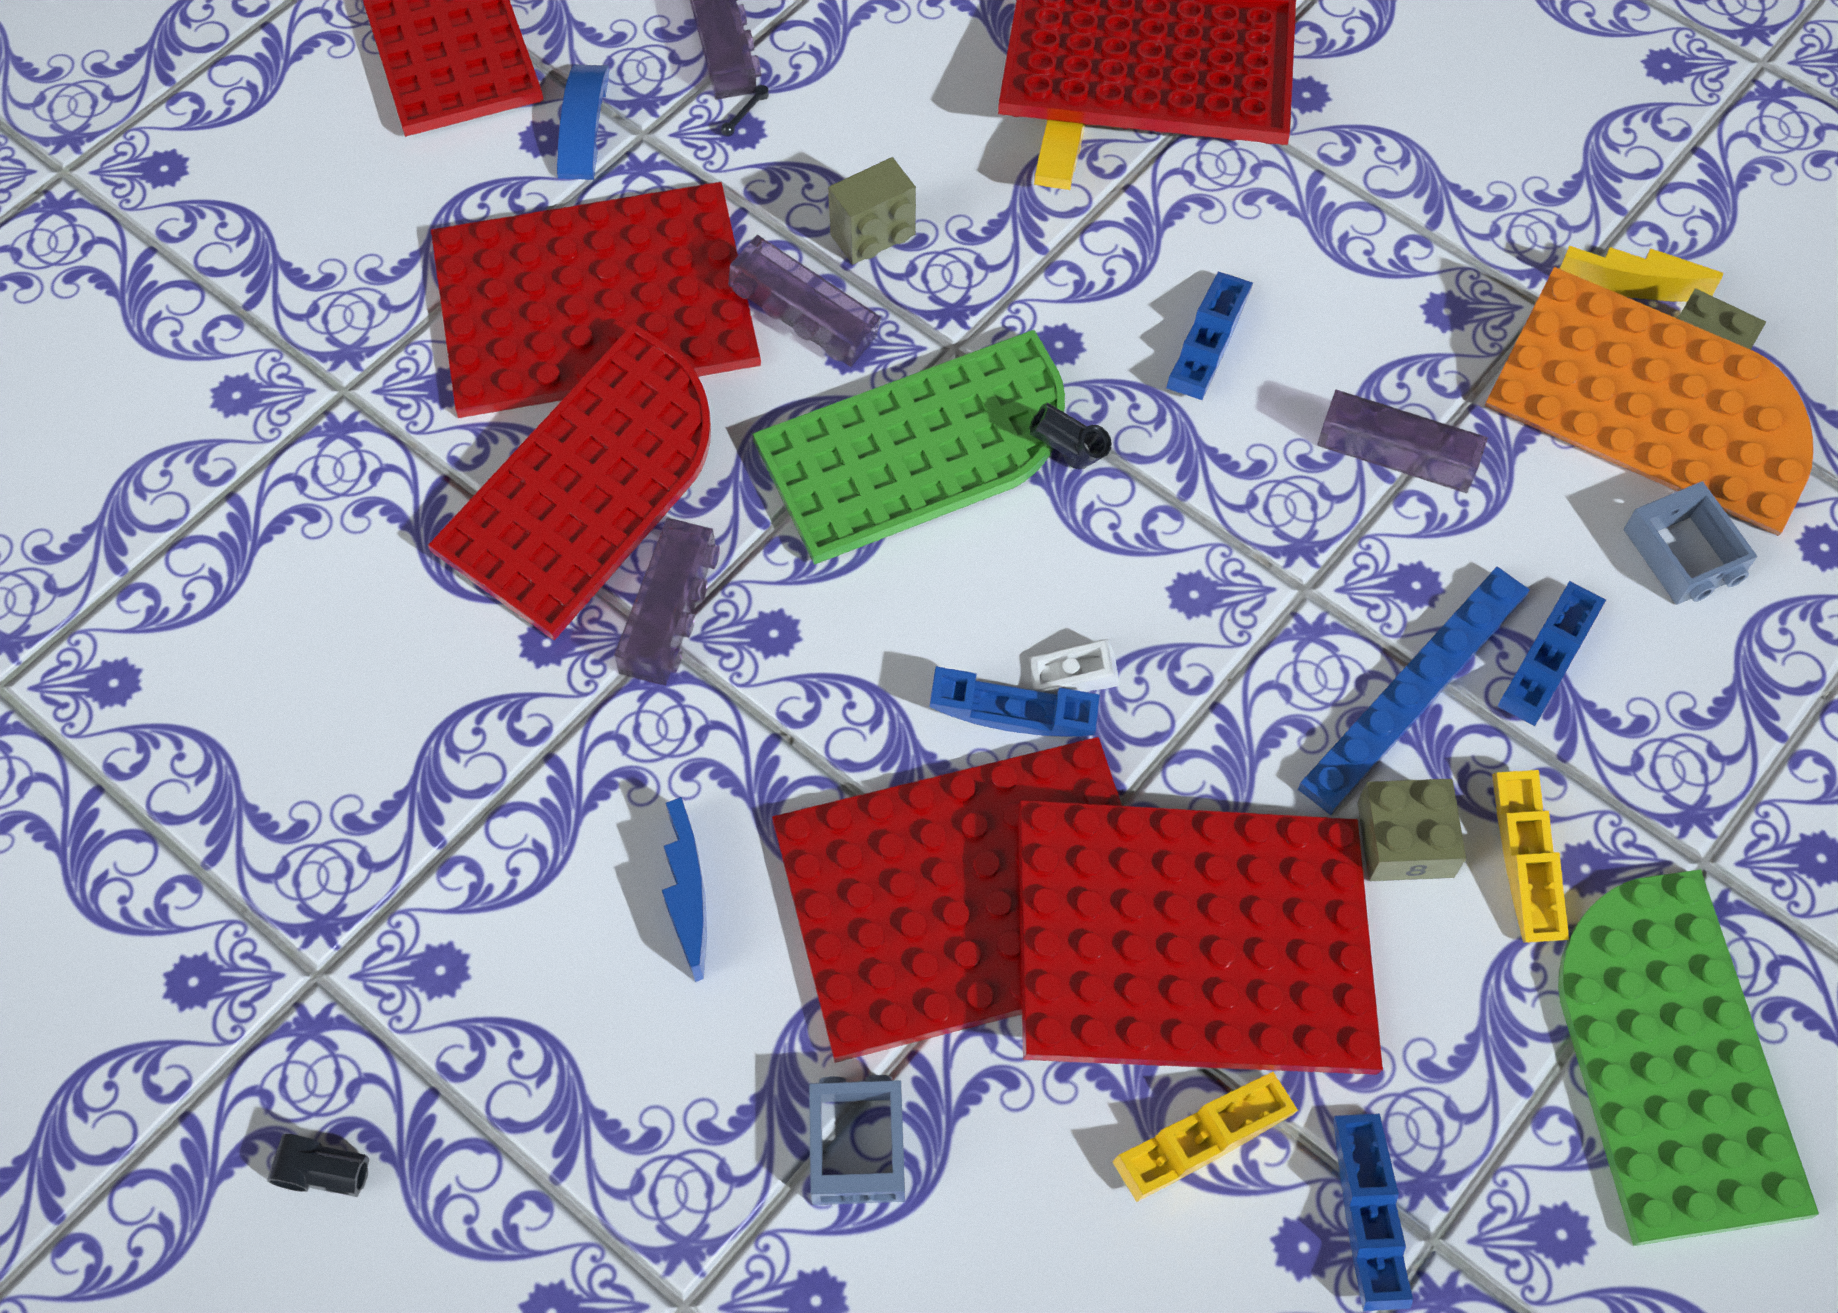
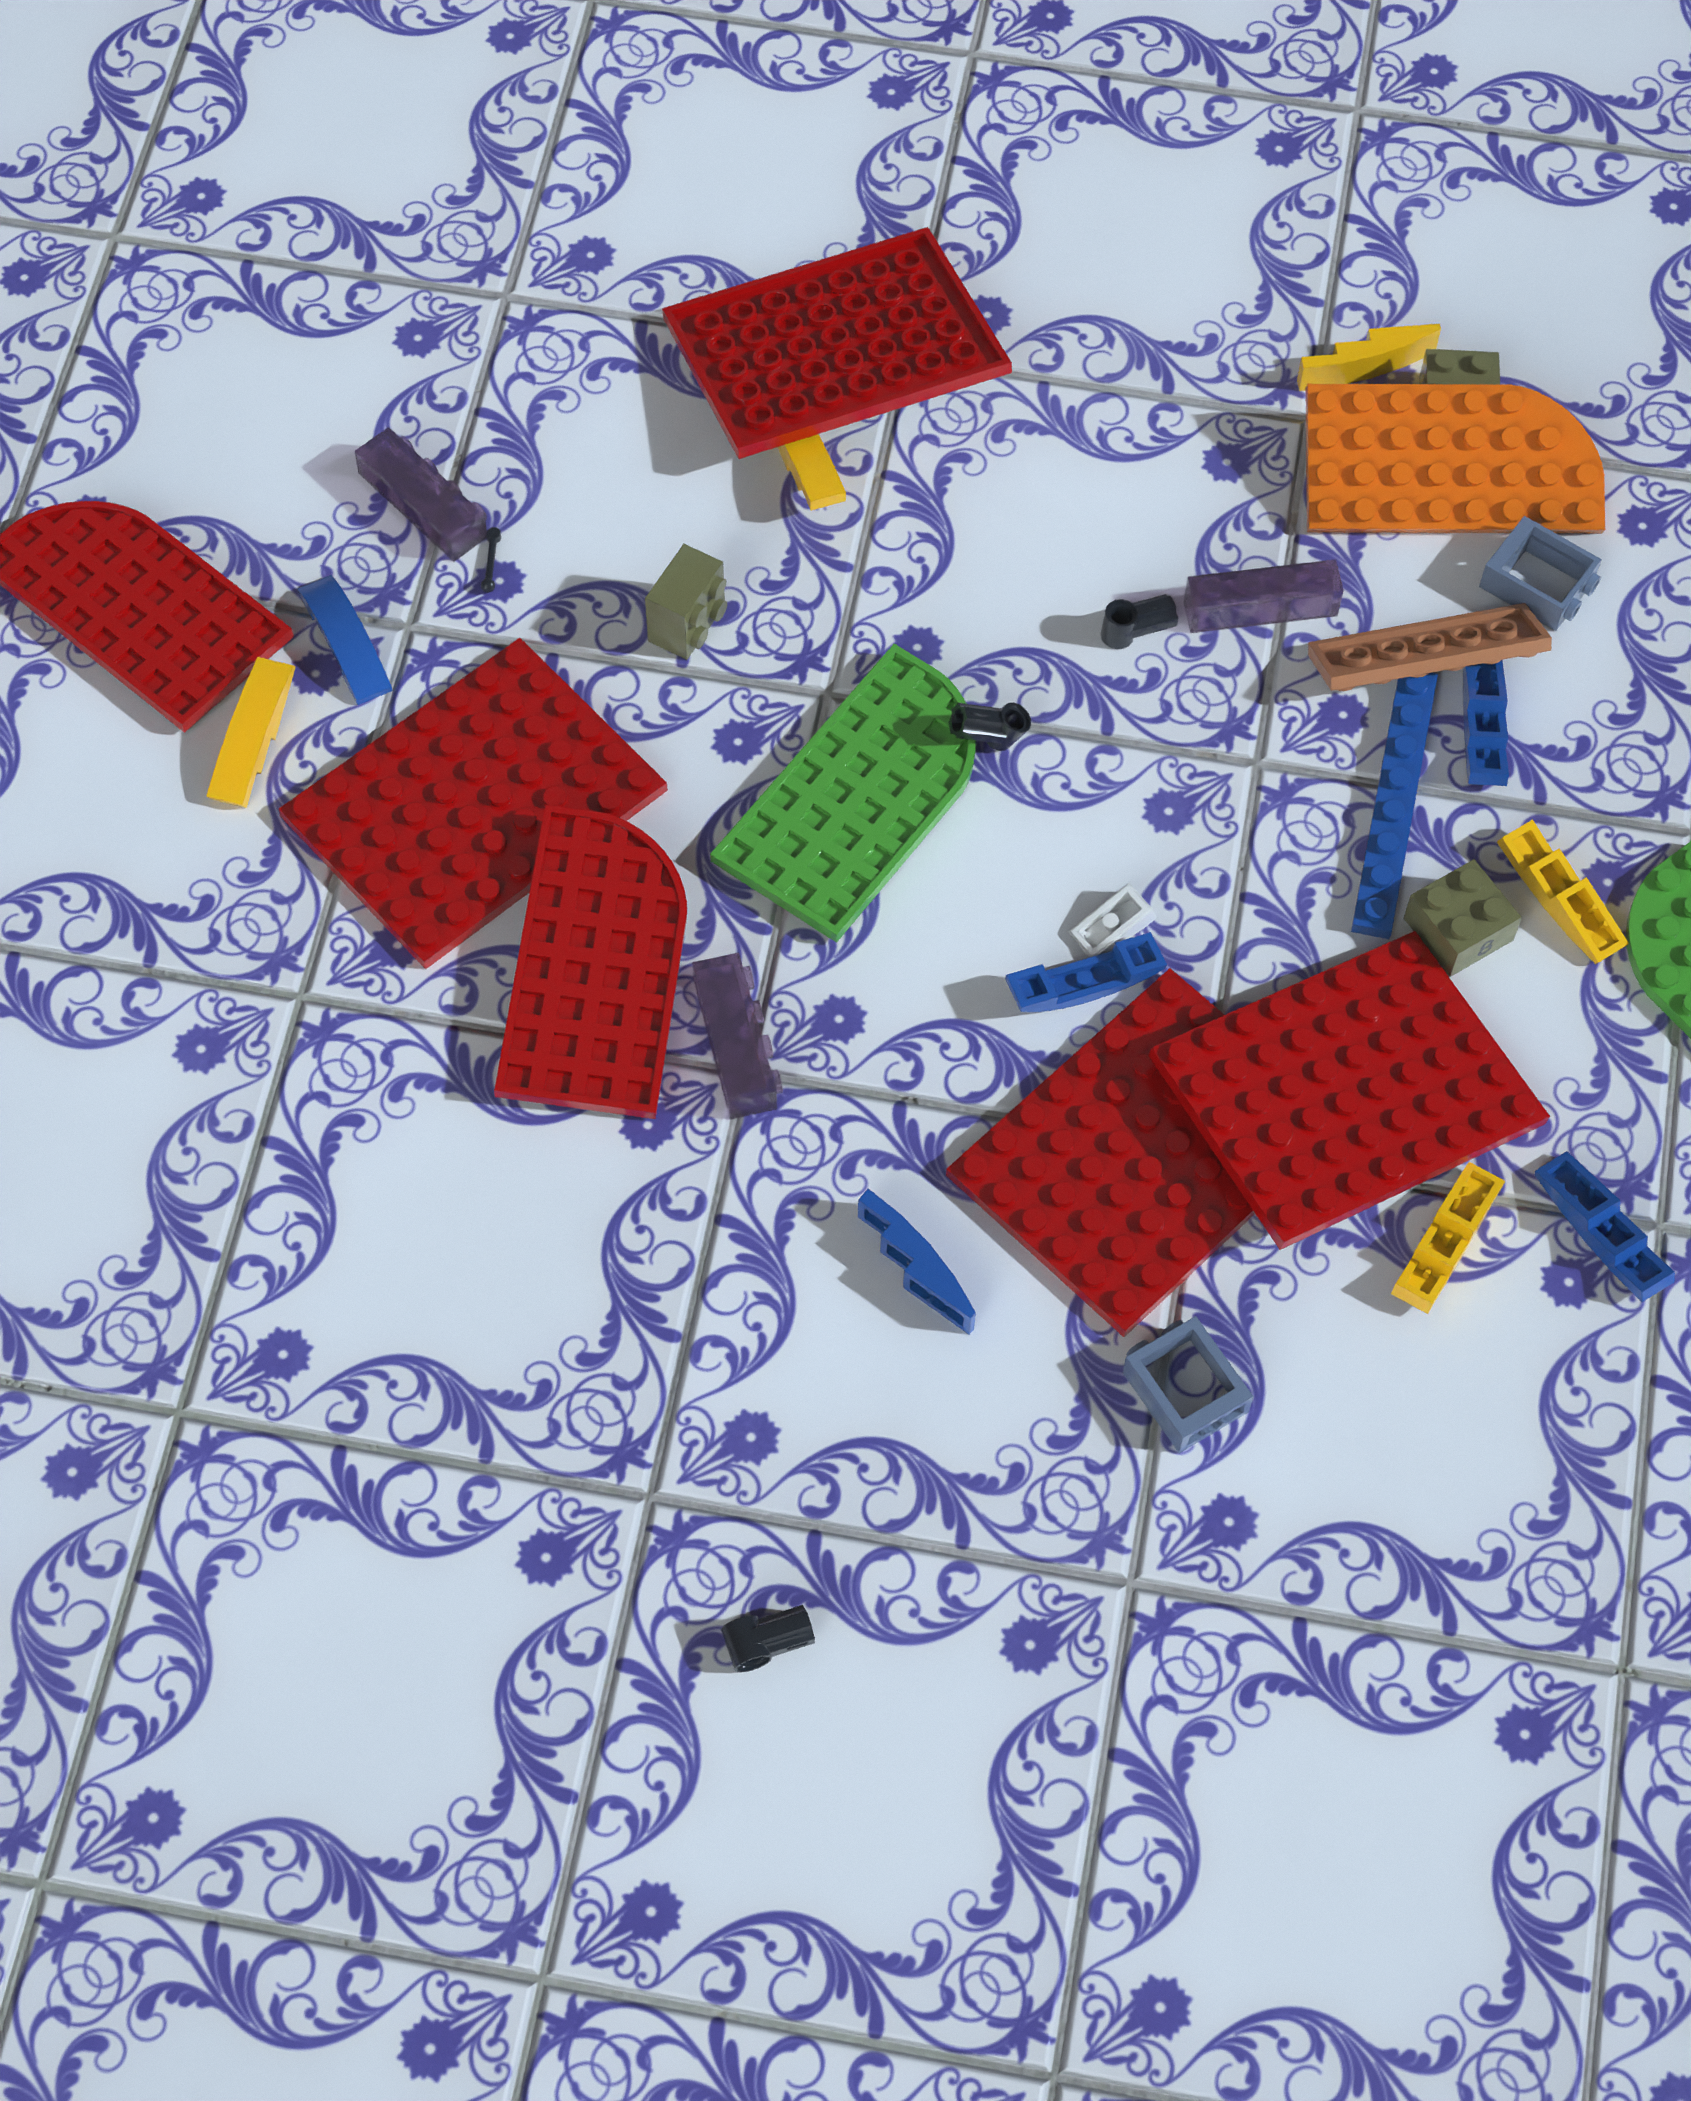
camera: 30 degrees left, 0 degrees up
clear purple brick [728,234,881,367] -> none
blue slope [1166,271,1253,400] -> none
none -> yellow slope [206,657,296,808]
none -> black piece [1100,594,1179,649]
none -> nougat plate [1308,603,1552,691]

